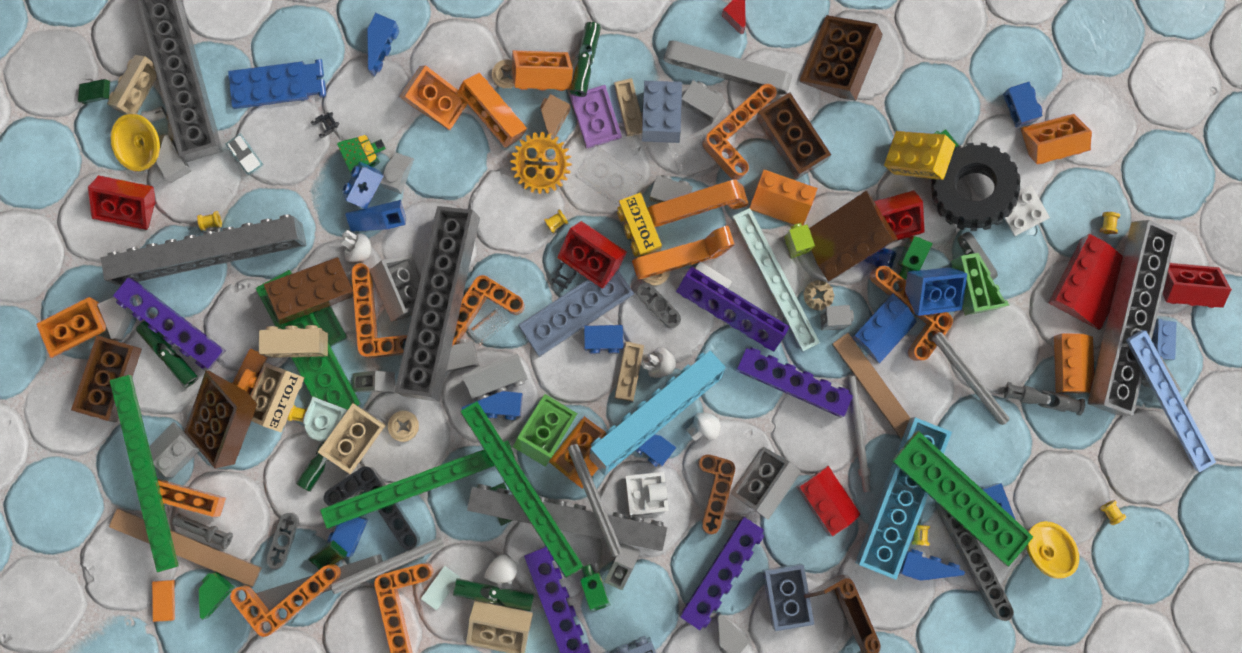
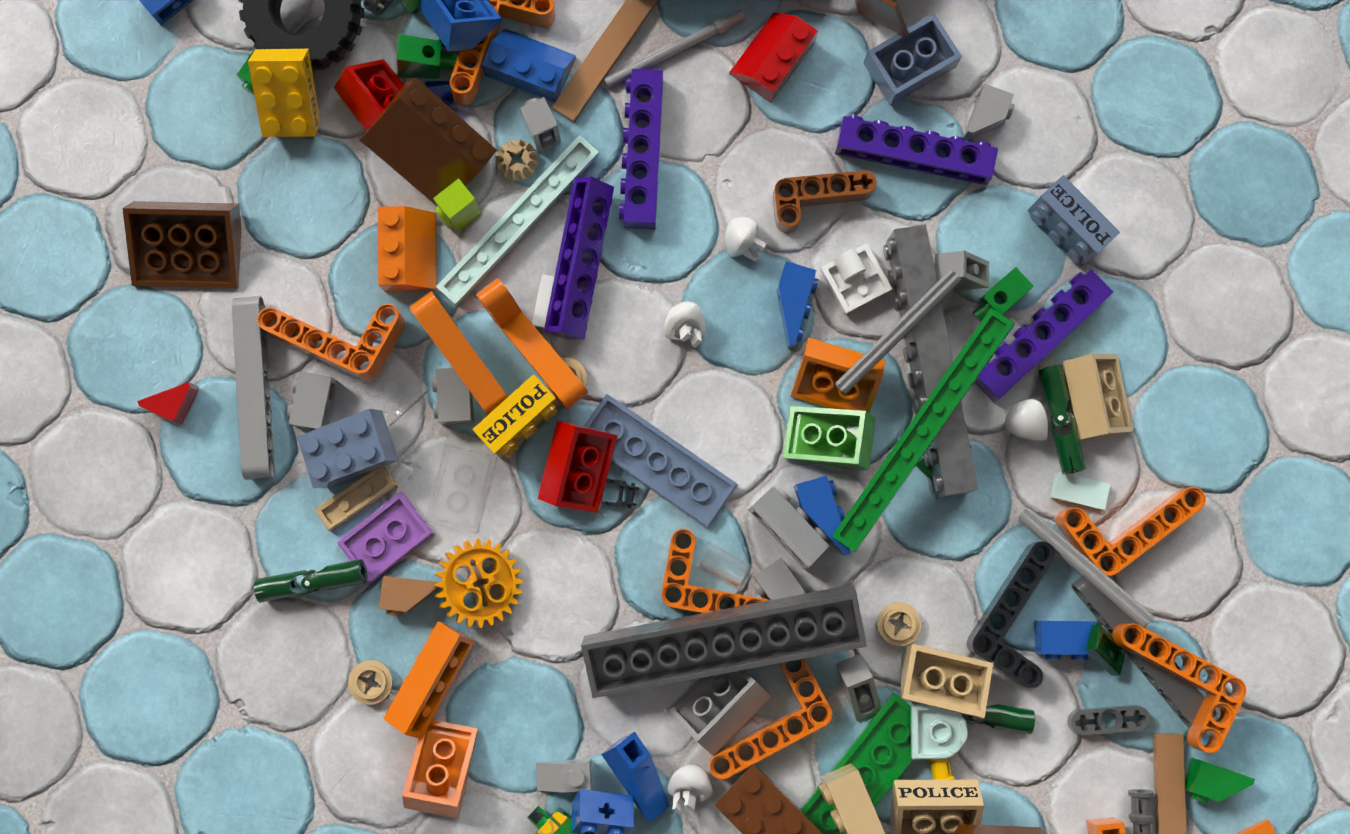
camera: 110 degrees left, 0 degrees up
dark green tile [313,306,348,347] -> none
green plate [320,440,515,529] -> none
orange slope [512,50,573,91] -> none
yellow bush [544,209,569,233] -> none
blue brick [584,325,623,354] -> none
medium azure brick [589,350,726,476] -> none
tan tile [614,342,644,402] -> none
dark grey beam [637,283,681,328] -> none
light grey slope [731,447,801,520] -> none
reddish brown brick [756,92,832,180] -> none

